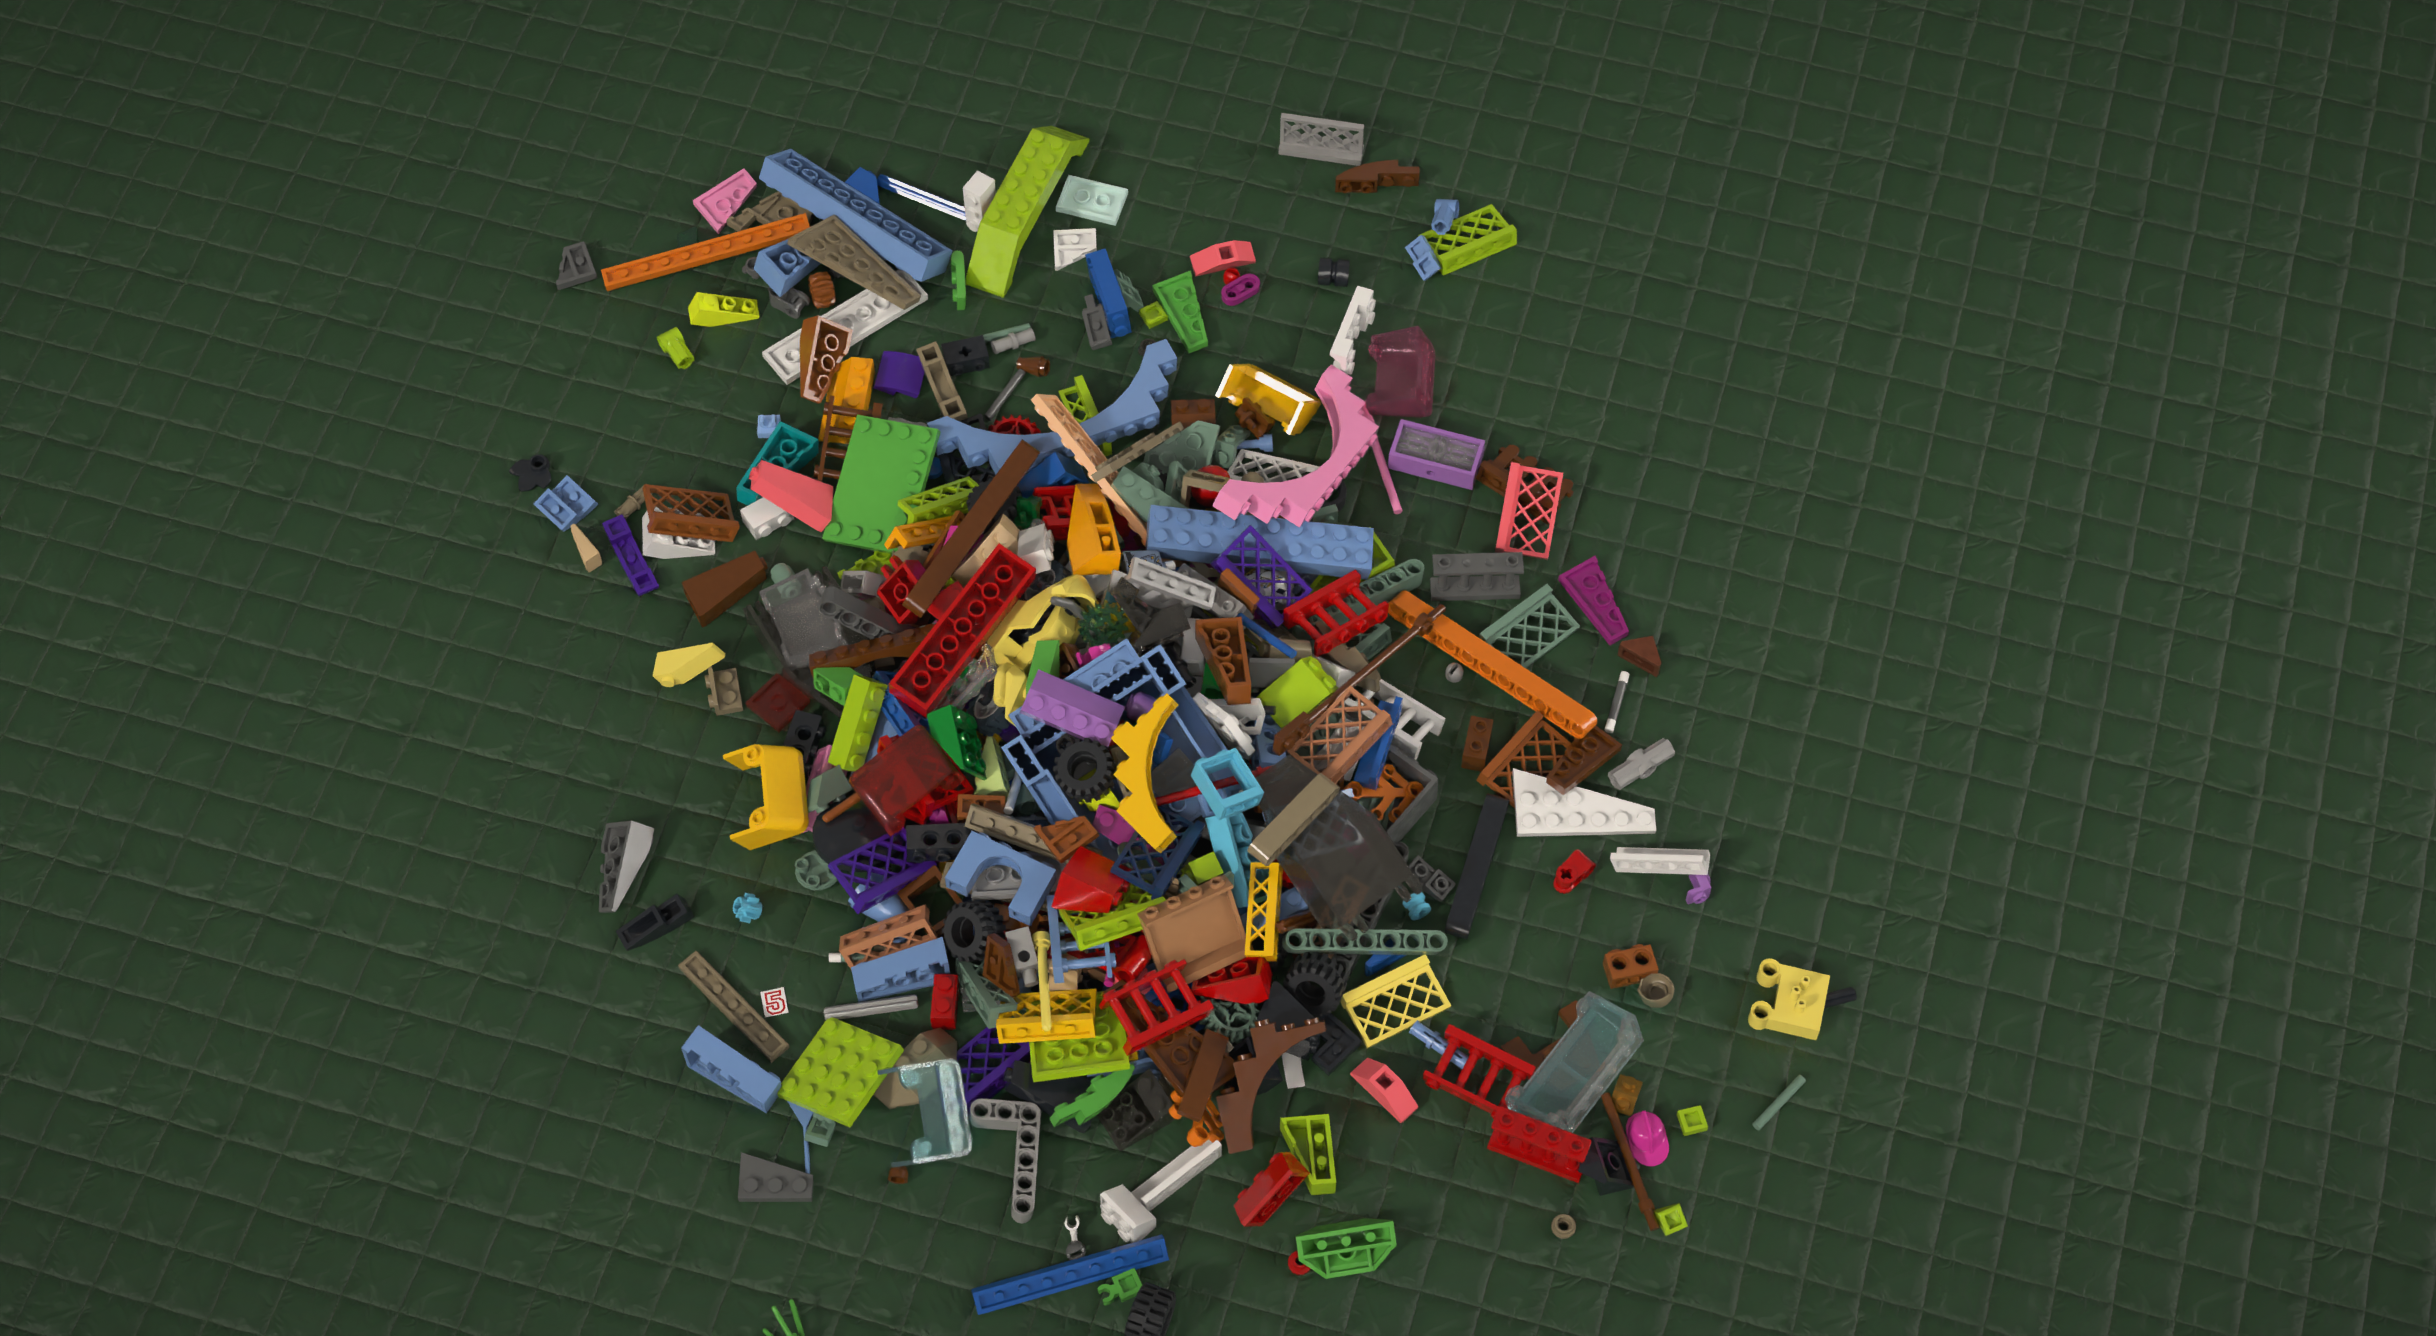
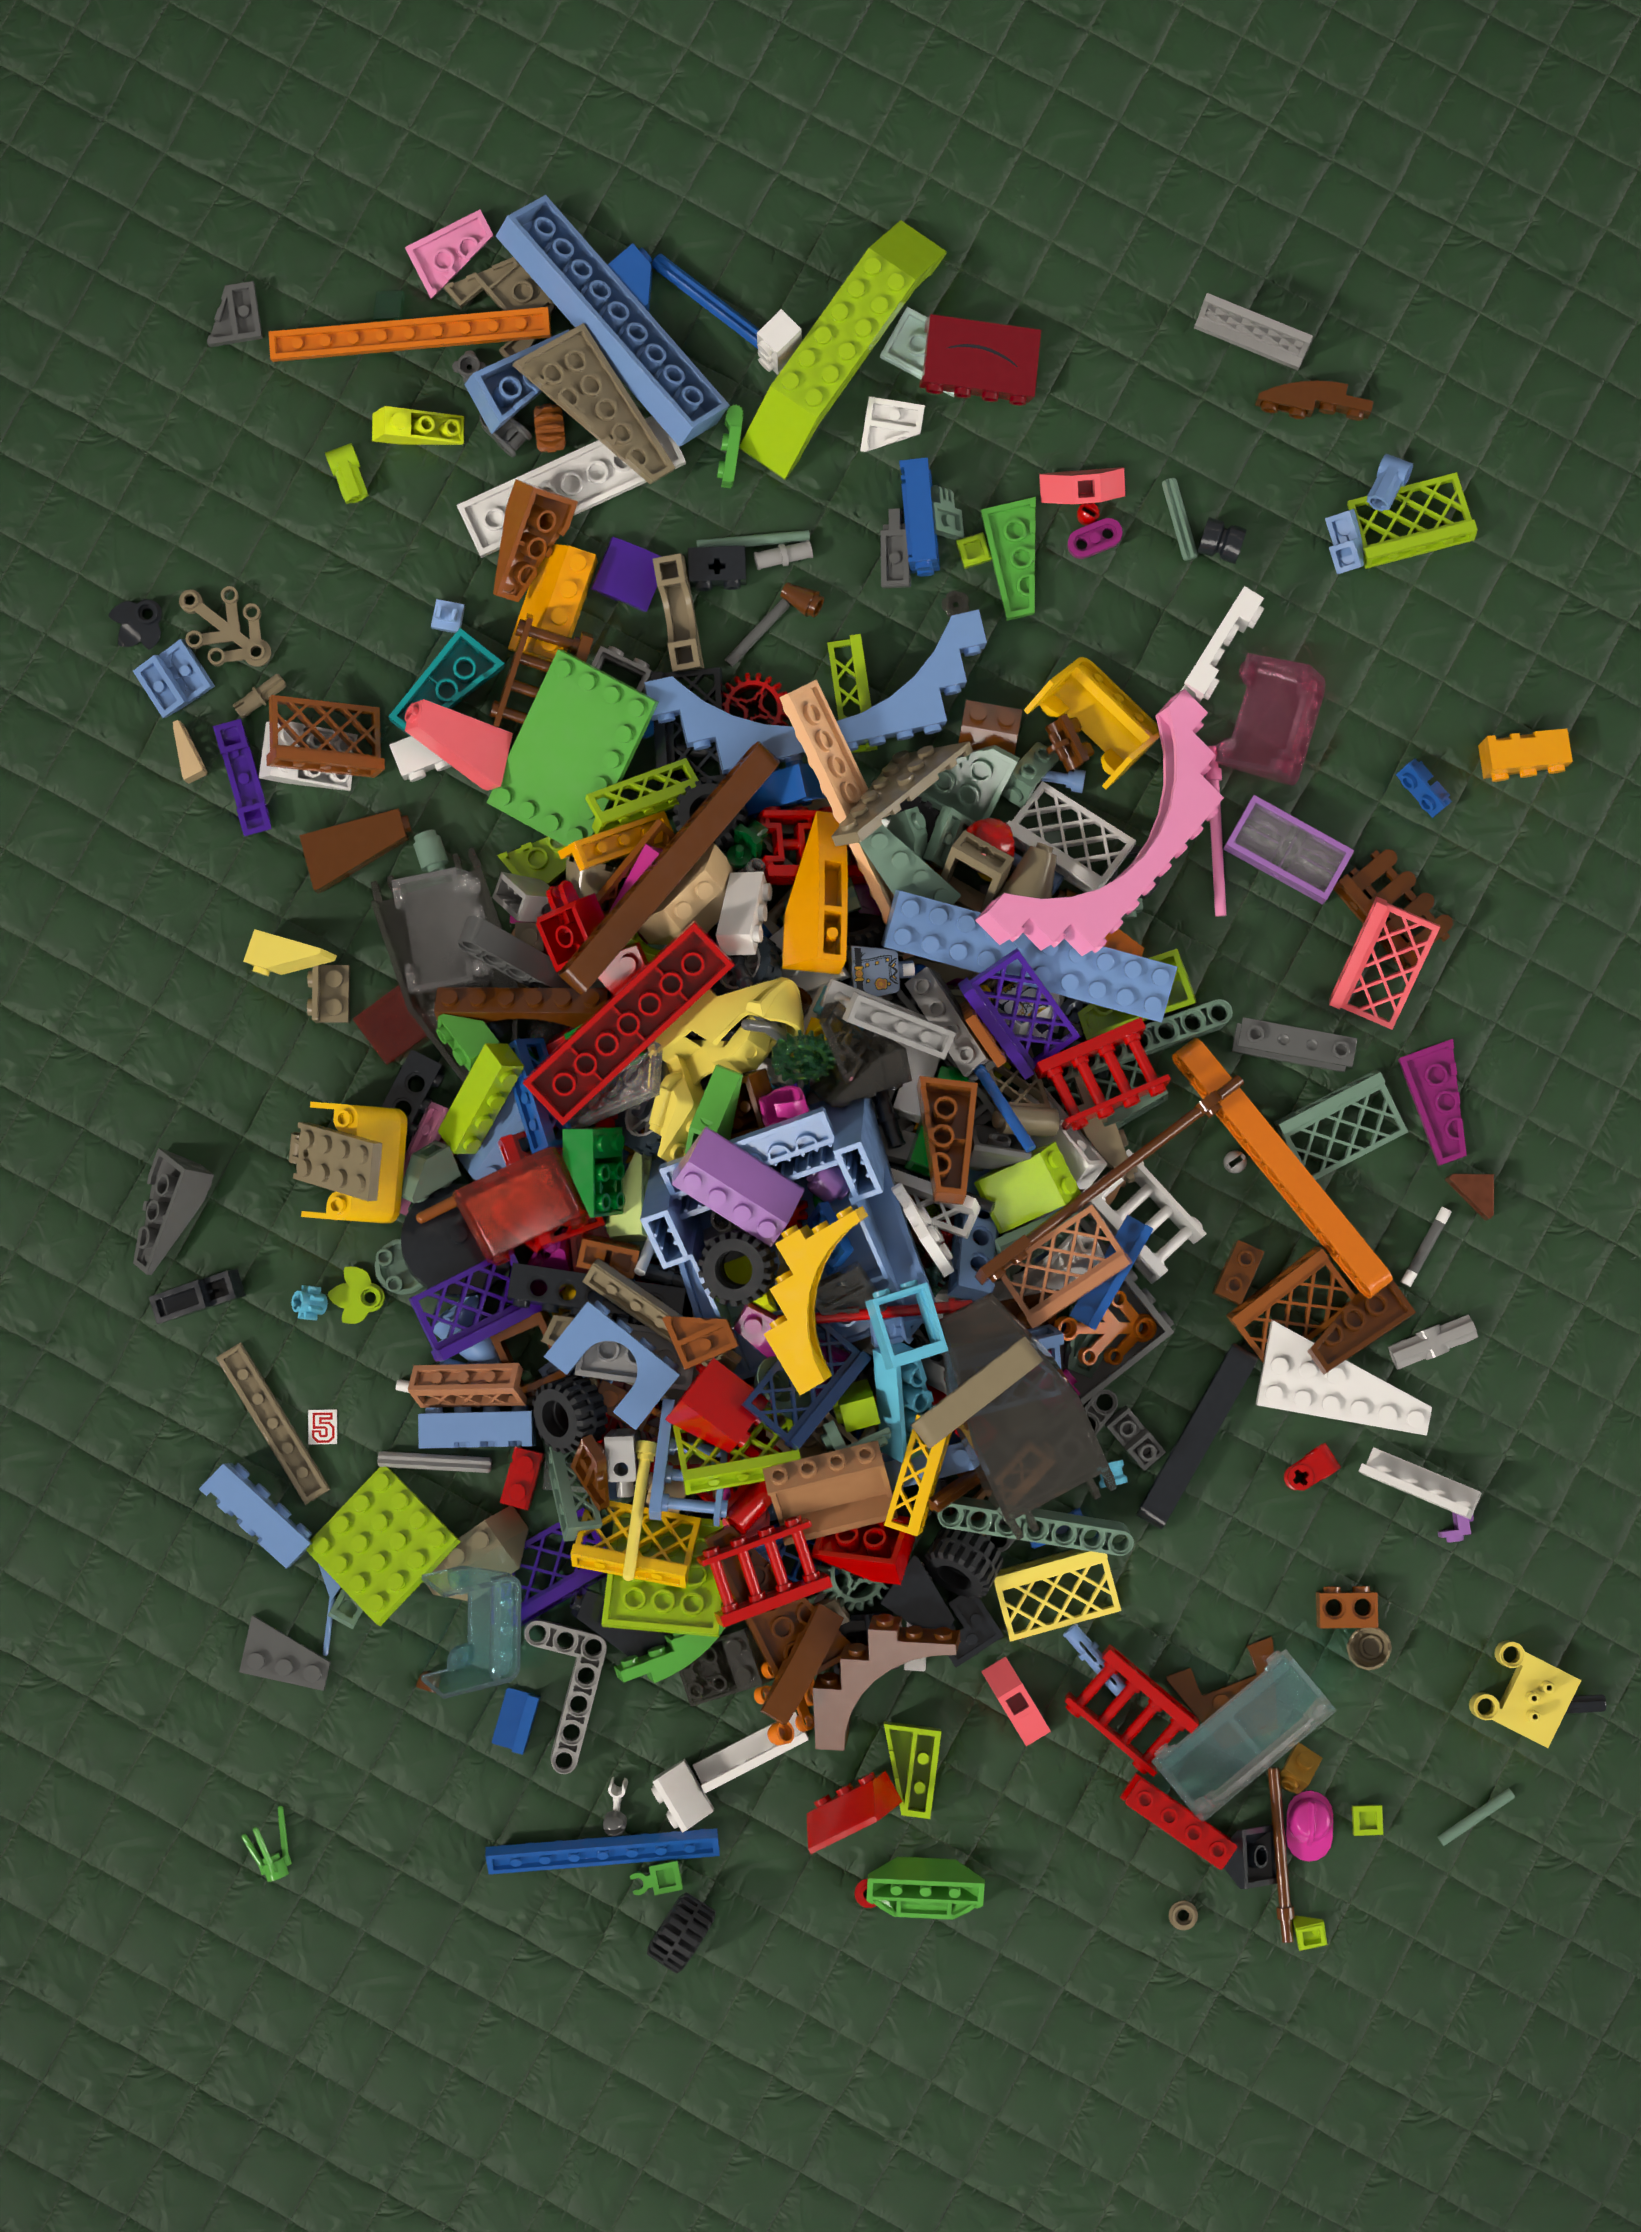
camera: 15 degrees right, 25 degrees up
none -> dark tan plant [179,586,272,667]
none -> dark tan hinge [289,1122,382,1201]
none -> lime plate [327,1266,385,1324]
none -> blue panel [492,1688,541,1755]
none -> dark red panel [919,314,1041,406]
none -> sand green axle [1162,478,1198,561]
none -> blue hinge [1396,758,1452,818]
none -> light orange wedge [1478,728,1573,782]

